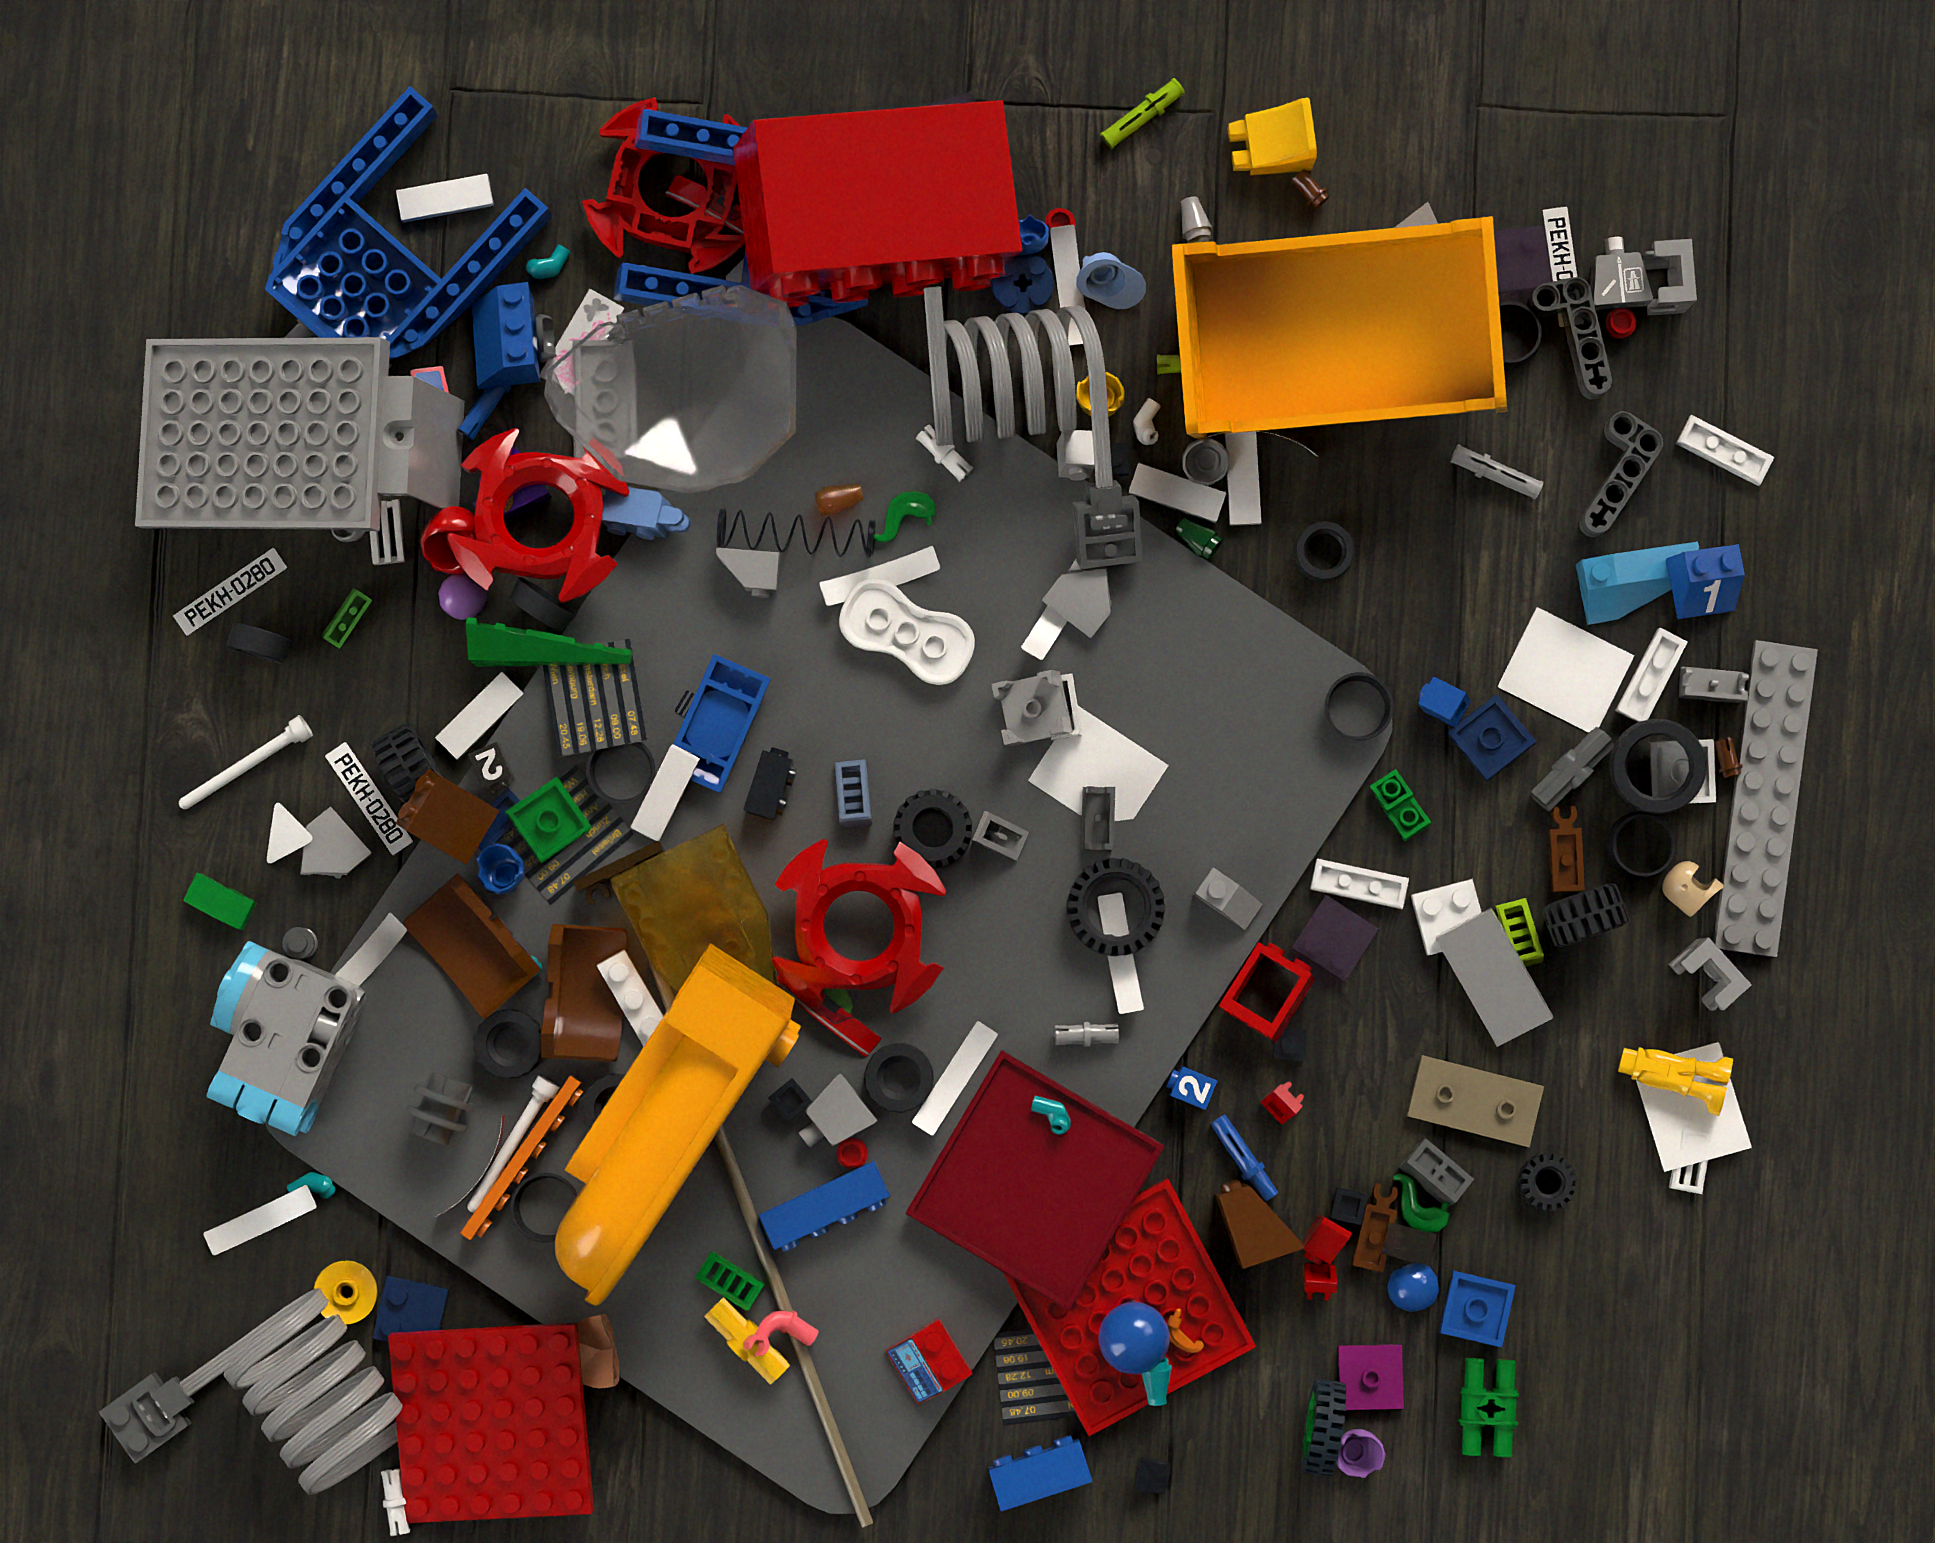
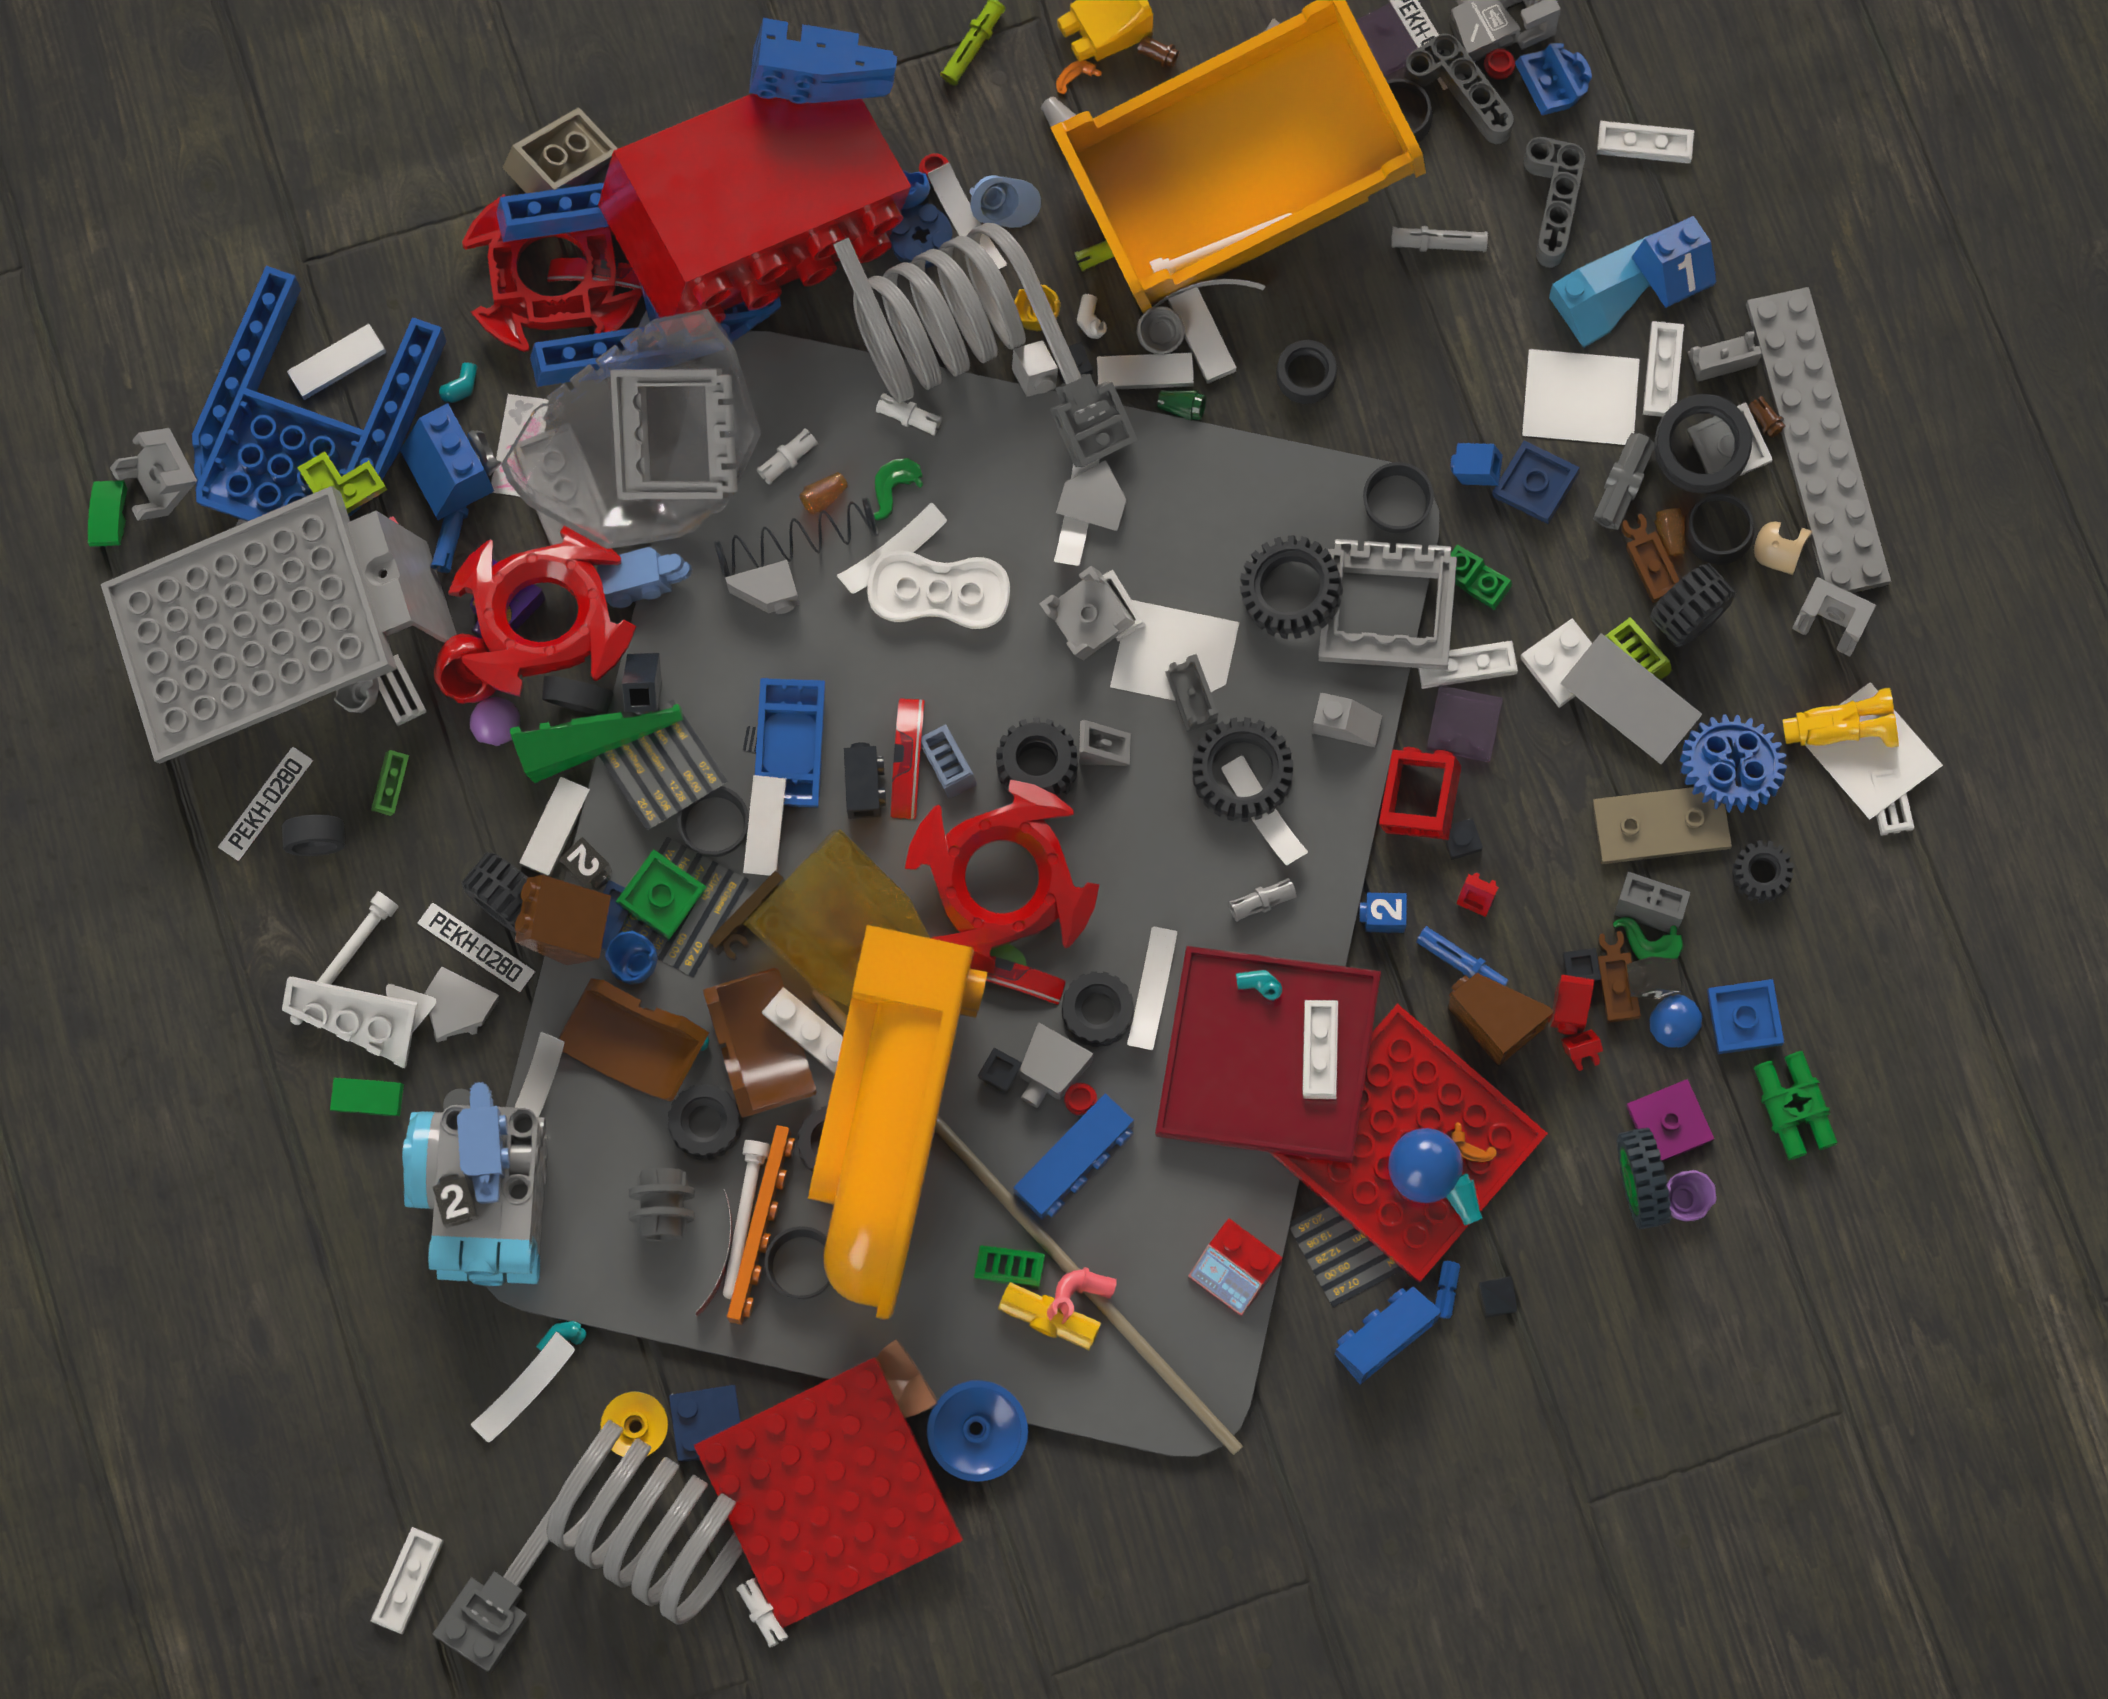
camera: 15 degrees left, 10 degrees down
none -> green slope [88,480,128,547]
none -> light grey panel [110,428,197,521]
none -> white wing [282,976,418,1068]
none -> lime plate [297,451,387,513]
none -> white tile [371,1527,444,1635]
none -> clear smoke brick [432,1174,479,1229]
none -> medium blue hinge [457,1081,510,1204]
none -> dark tan slope [502,107,618,193]
none -> light grey hinge [610,369,737,499]
none -> black brick [622,653,662,714]
none -> blue piece [749,18,897,104]
none -> white pin [756,428,818,485]
none -> red sticker [891,698,925,819]
none -> blue dish [927,1380,1028,1481]
none -> orange piece [1056,60,1102,94]
none -> white piece [1150,213,1292,275]
none -> black tyre [1240,535,1343,639]
none -> white tile [1303,1000,1338,1099]
none -> light grey hinge [1319,539,1457,670]
none -> blue piece [1435,1261,1460,1319]
none -> blue slope [1515,43,1592,115]
none -> clear orange cone [1654,508,1686,557]
none -> blue gear [1680,714,1787,813]

